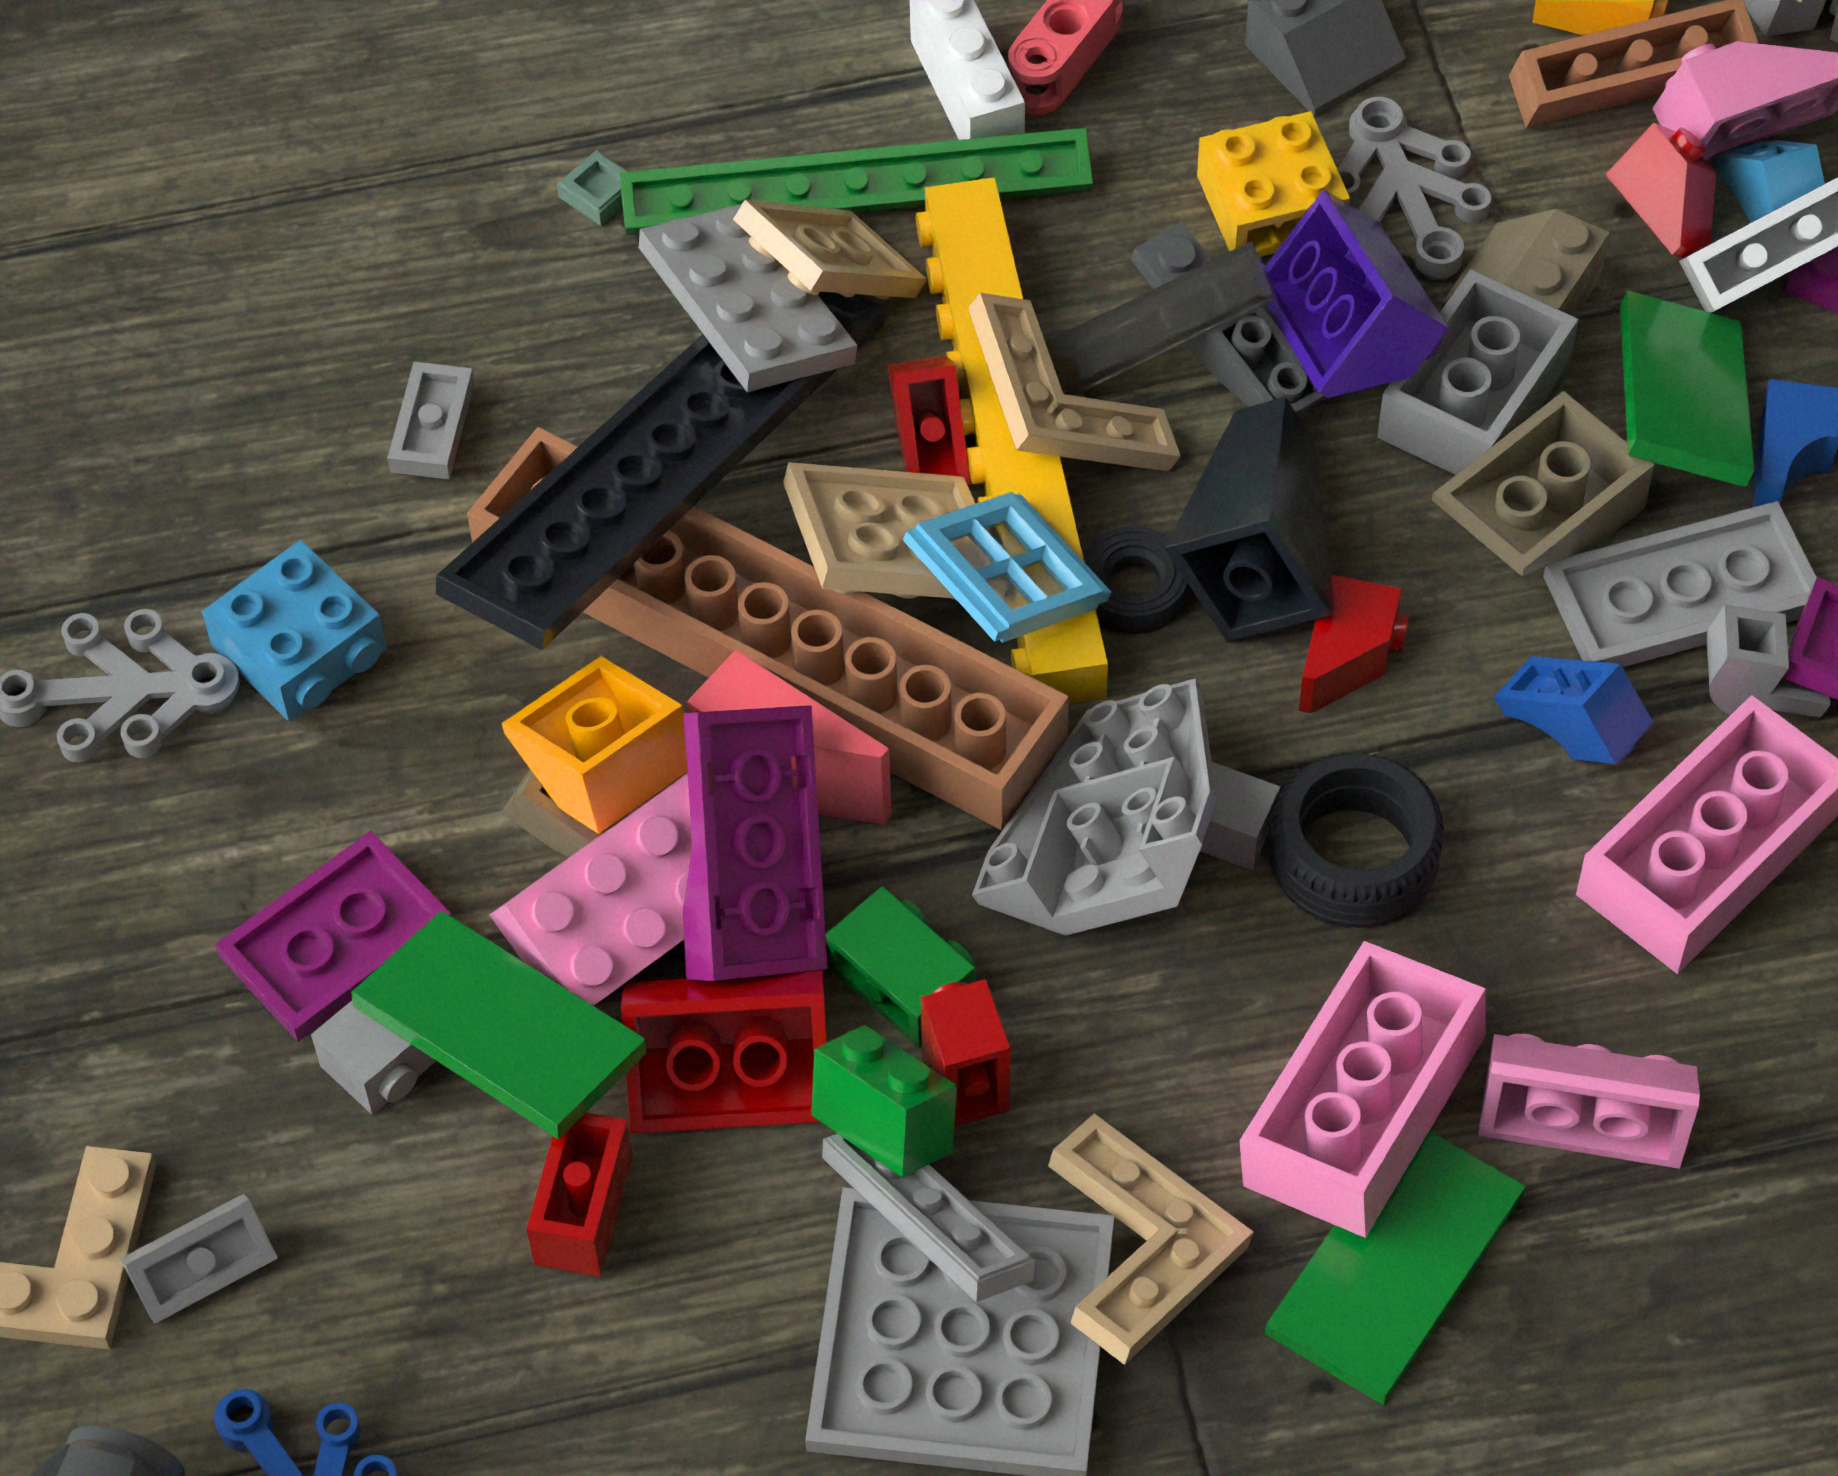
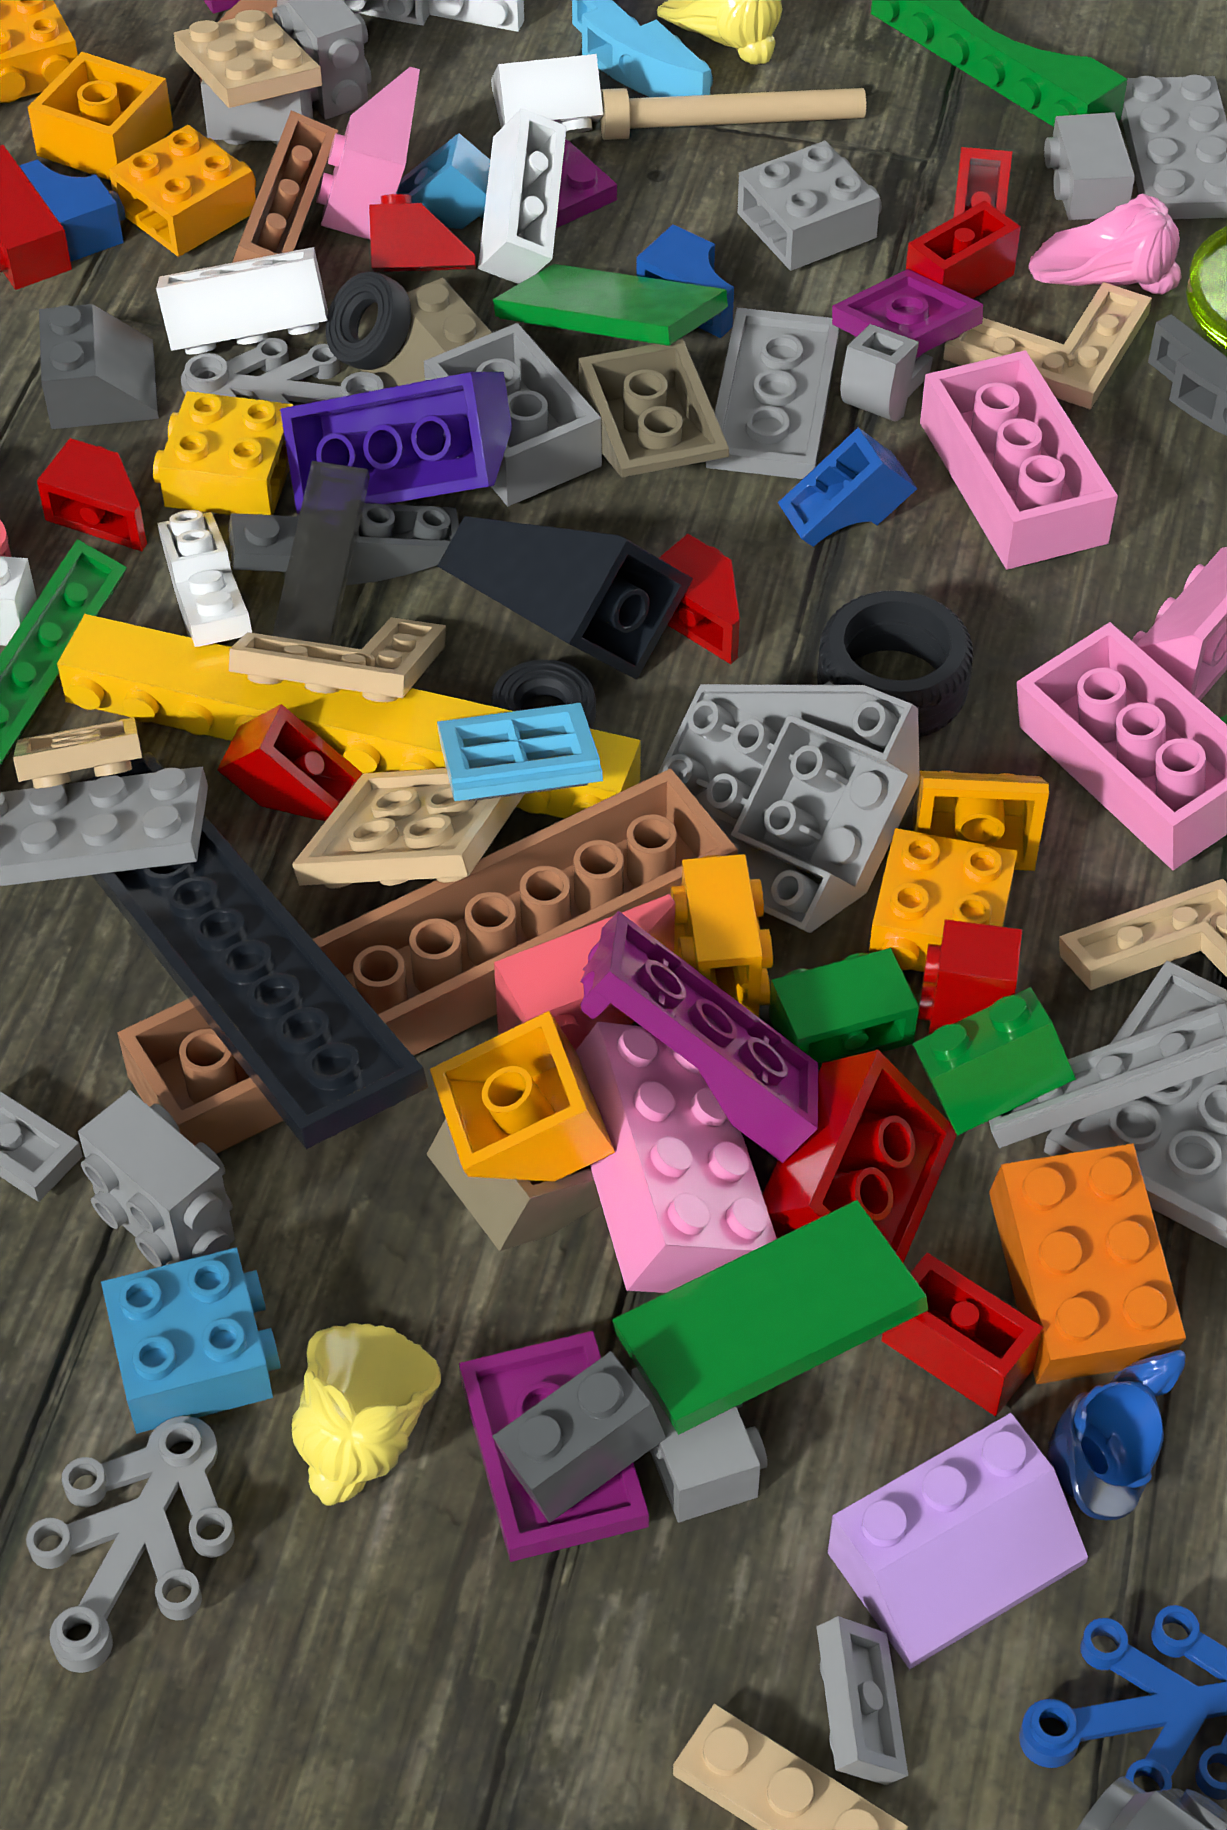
camera: 65 degrees left, 5 degrees down
none -> red slope [37,438,147,552]
none -> light grey brick [78,1090,235,1267]
none -> white brick [156,247,328,354]
none -> white slope [157,510,252,647]
none -> light yellow hair [292,1323,441,1506]
none -> black tyre [326,272,411,370]
none -> dark grey brick [492,1351,666,1523]
none -> light orange brick [671,854,773,1017]
none -> lavender slope [828,1413,1088,1670]
none -> light orange brick [869,828,1017,972]
none -> light orange slope [913,771,1049,871]
none -> orange brick [989,1143,1186,1385]
none -> blue hair [1047,1350,1186,1521]

